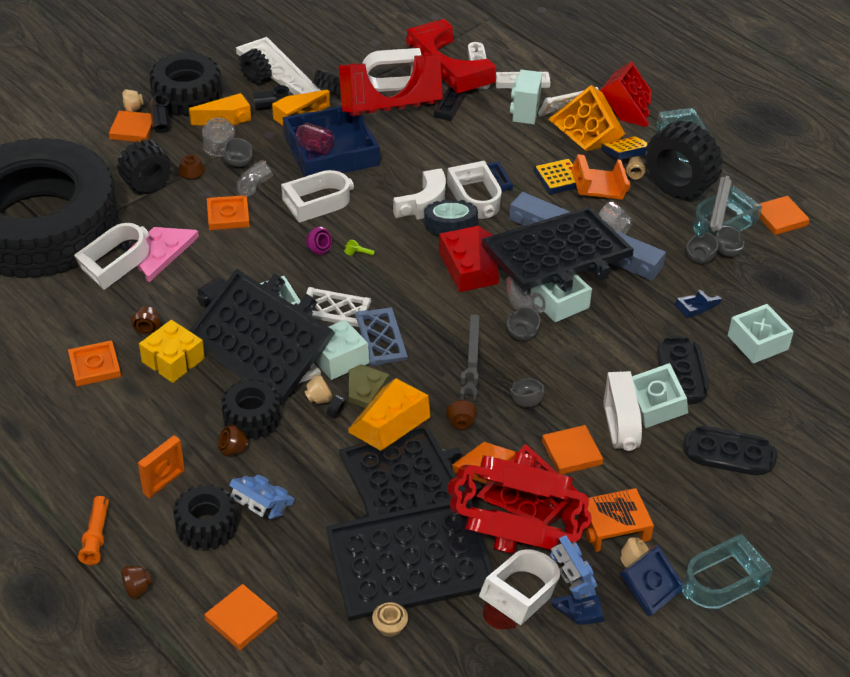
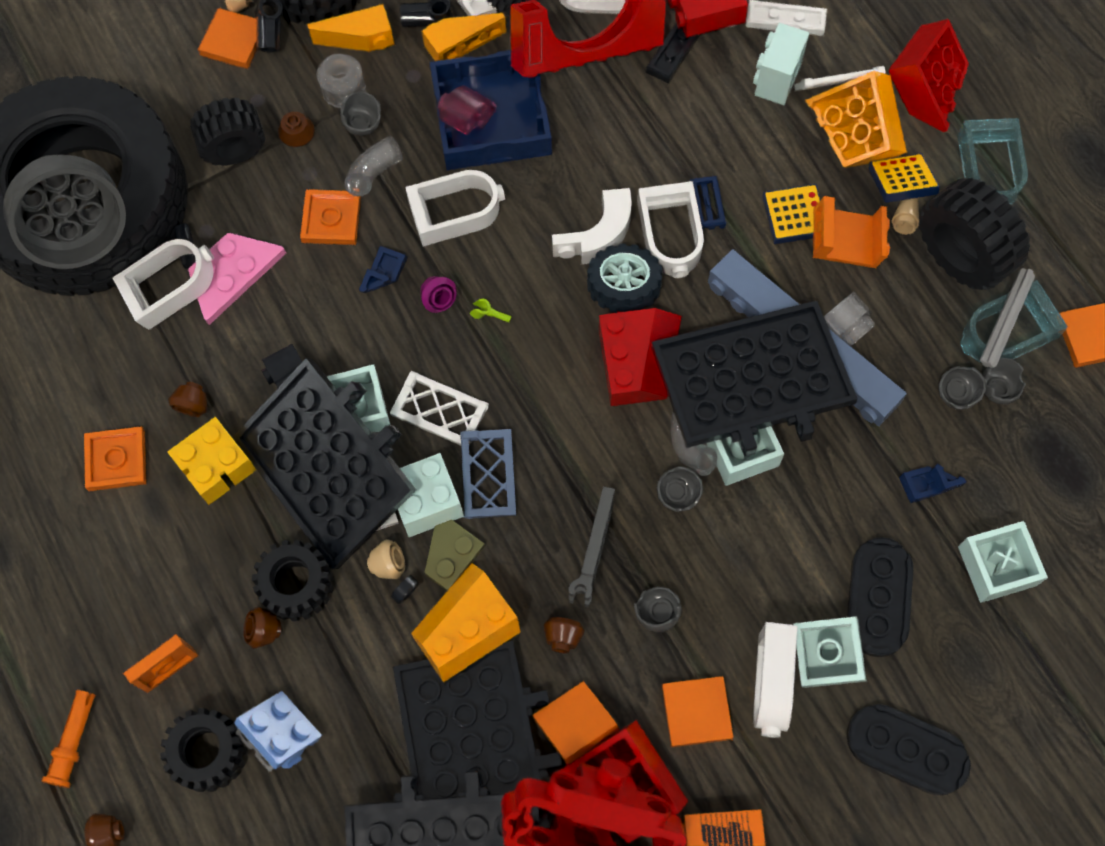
camera: 15 degrees right, 25 degrees up
none -> dark grey wheel [3,154,126,269]
none -> dark blue slope [359,246,408,293]

